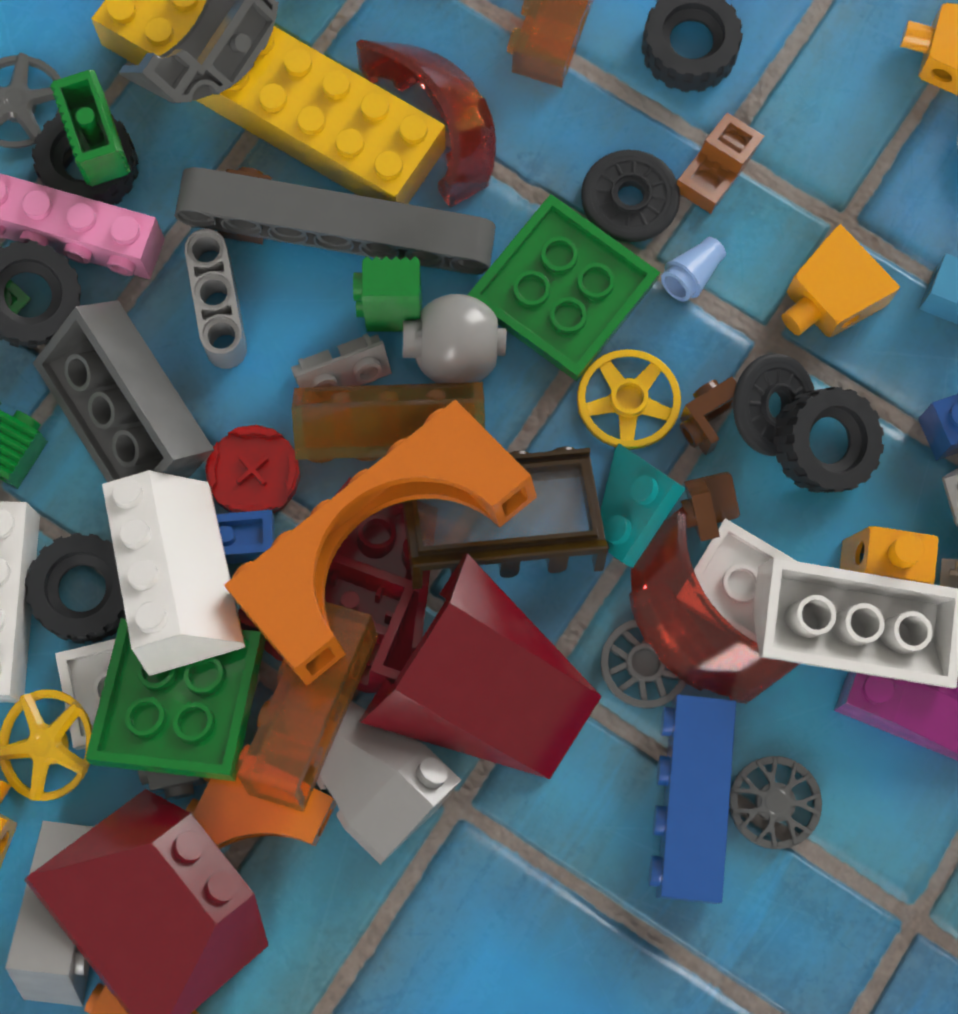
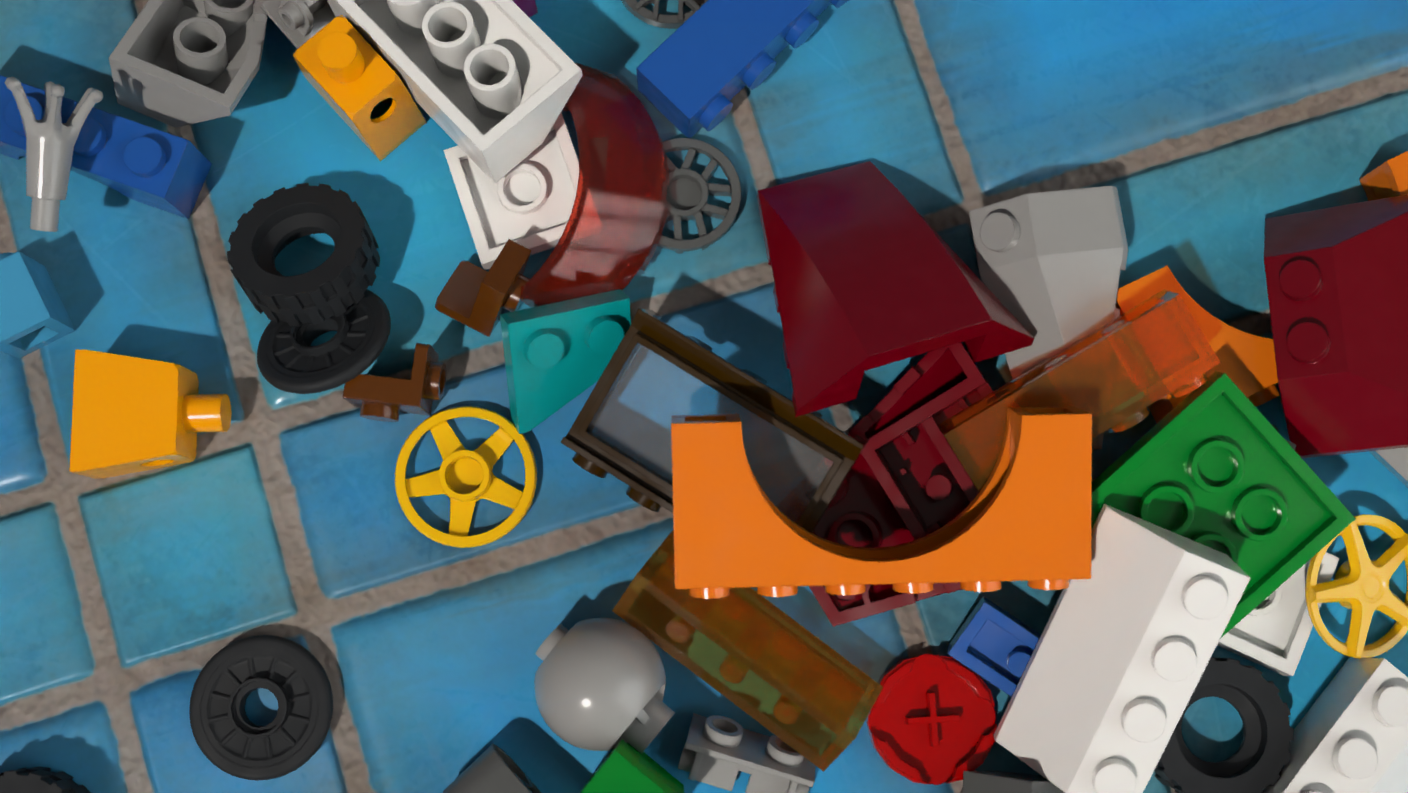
camera: 145 degrees left, 5 degrees up
green plate [467,194,660,382] -> none
light blue cone [661,237,726,301] -> none
dark orange slope [676,113,764,214] -> none

